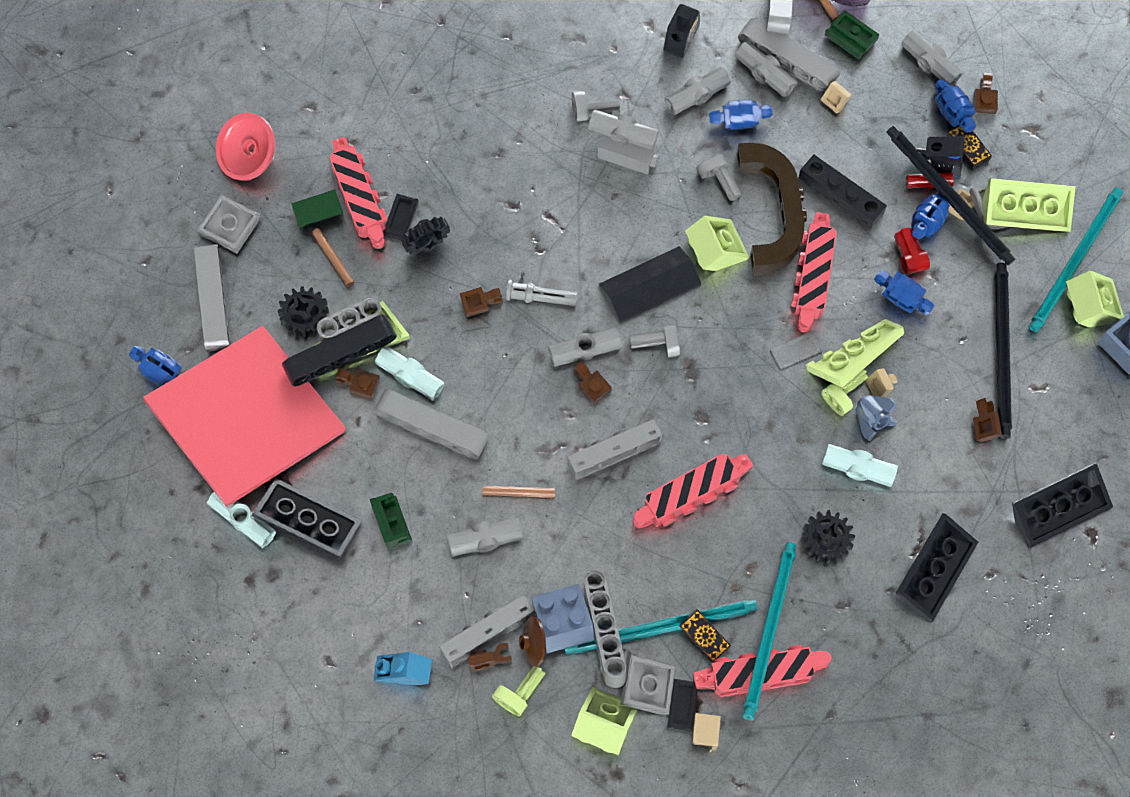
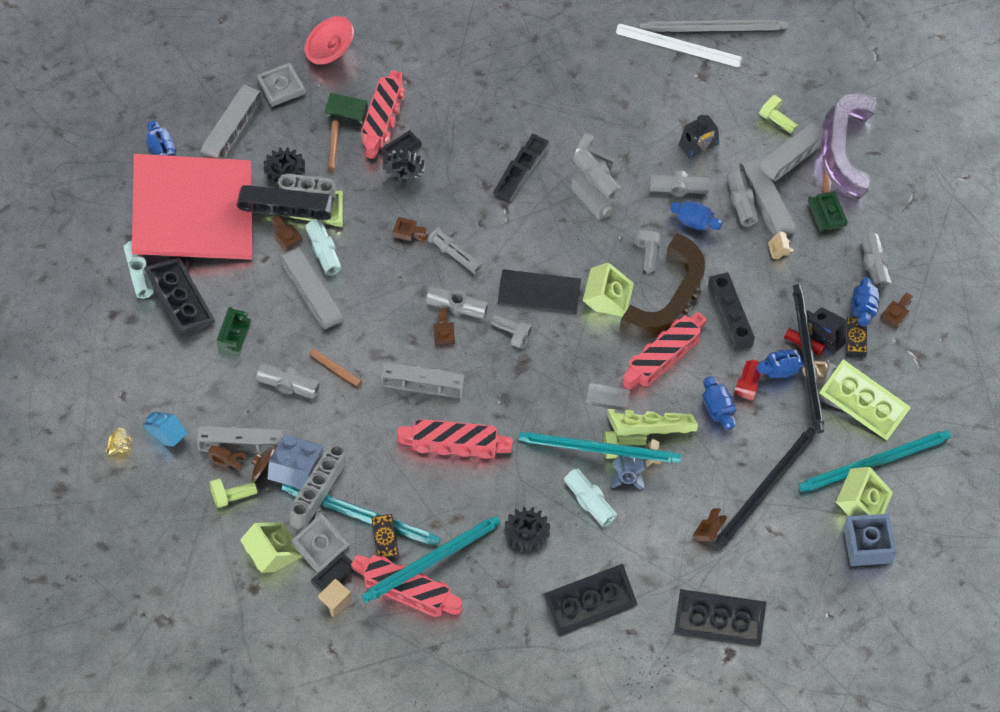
camera: 35 degrees right, 10 degrees down
none -> clear yellow tile [106,427,132,455]
none -> black slope [493,133,550,202]
none -> teal piece [519,431,682,464]

